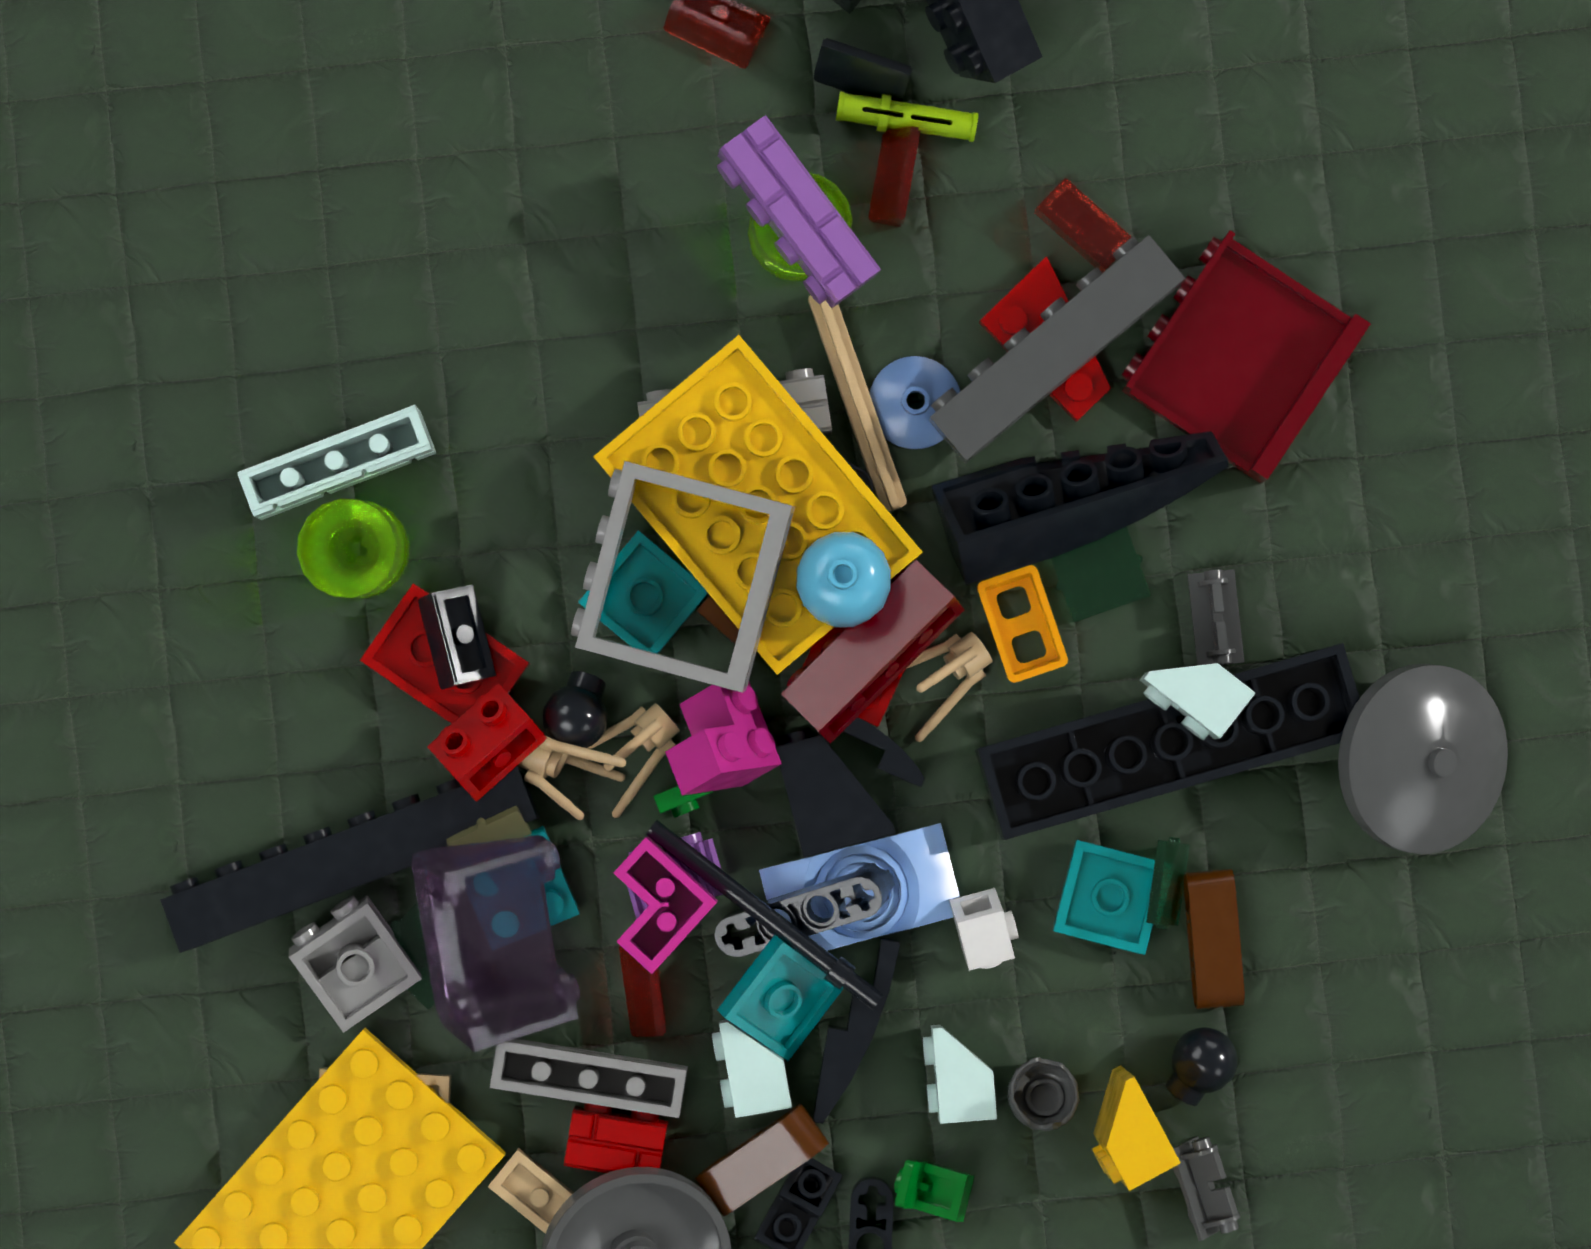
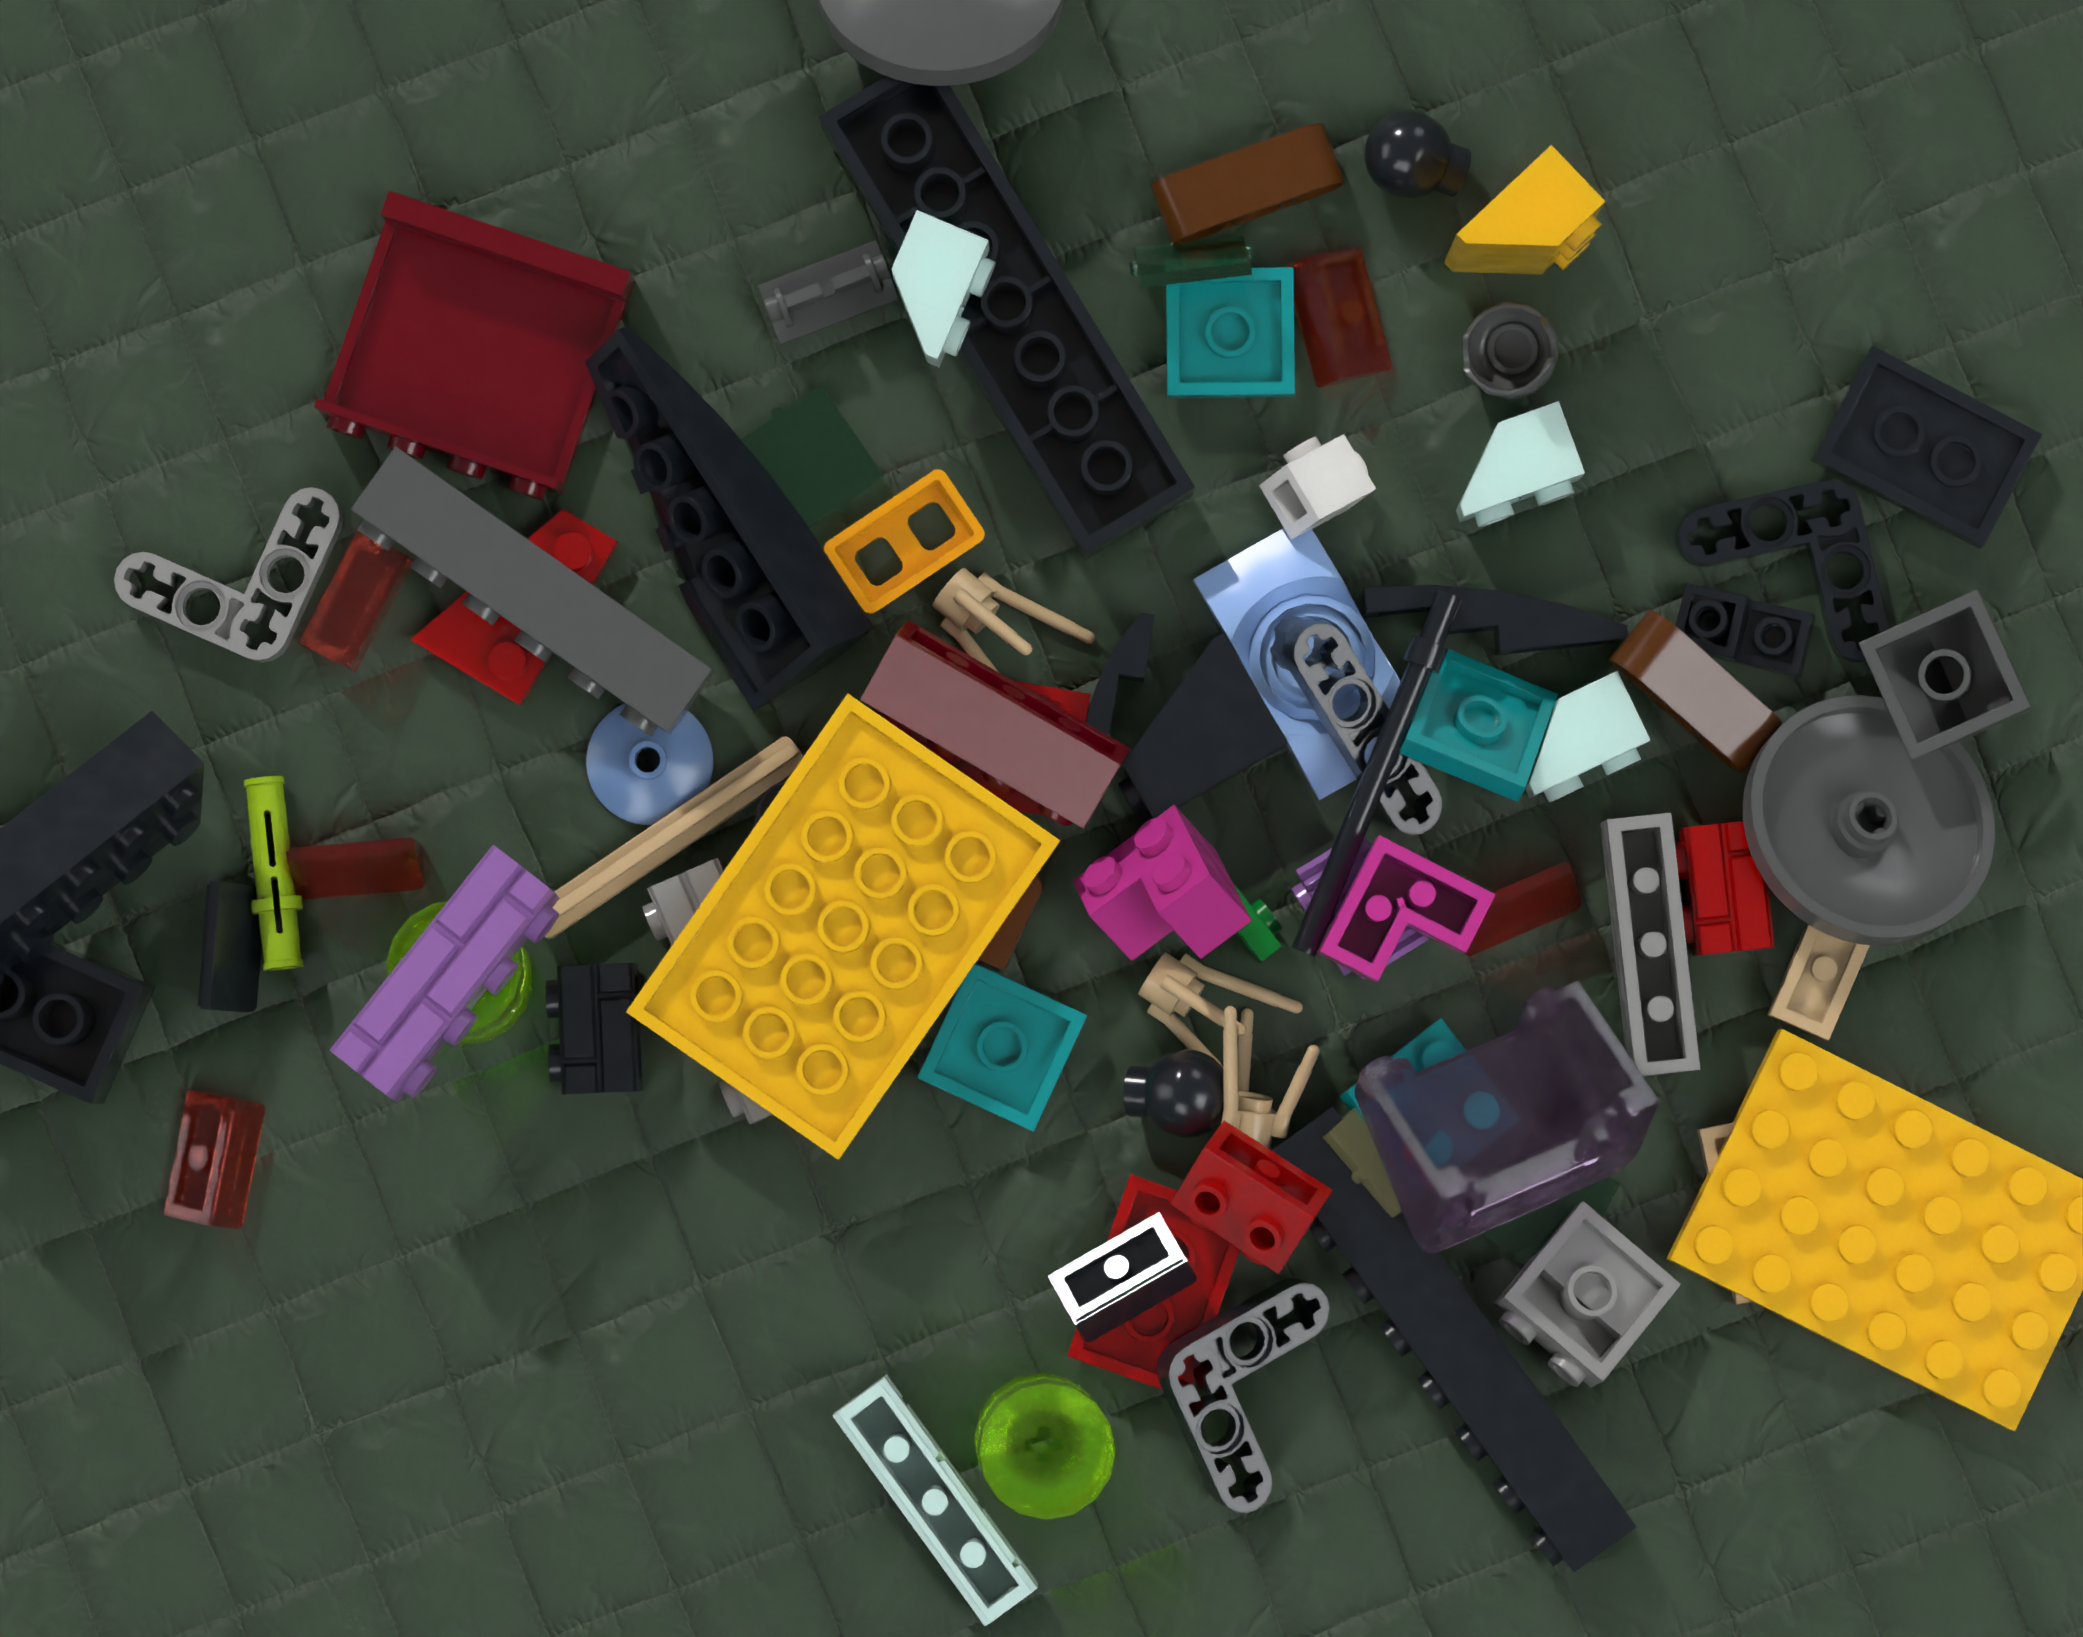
camera: 95 degrees left, 0 degrees up
light grey window [571,461,795,693] -> none
medium azure cylinder [796,532,891,627] -> none
green bracket [894,1160,975,1222] -> none
dark grey hinge [1173,1136,1241,1241] -> none
none -> light grey beam [114,487,344,663]
none -> black brick [546,963,643,1095]
none -> beam [1156,1278,1330,1513]
none -> clear red slope [1288,247,1393,388]

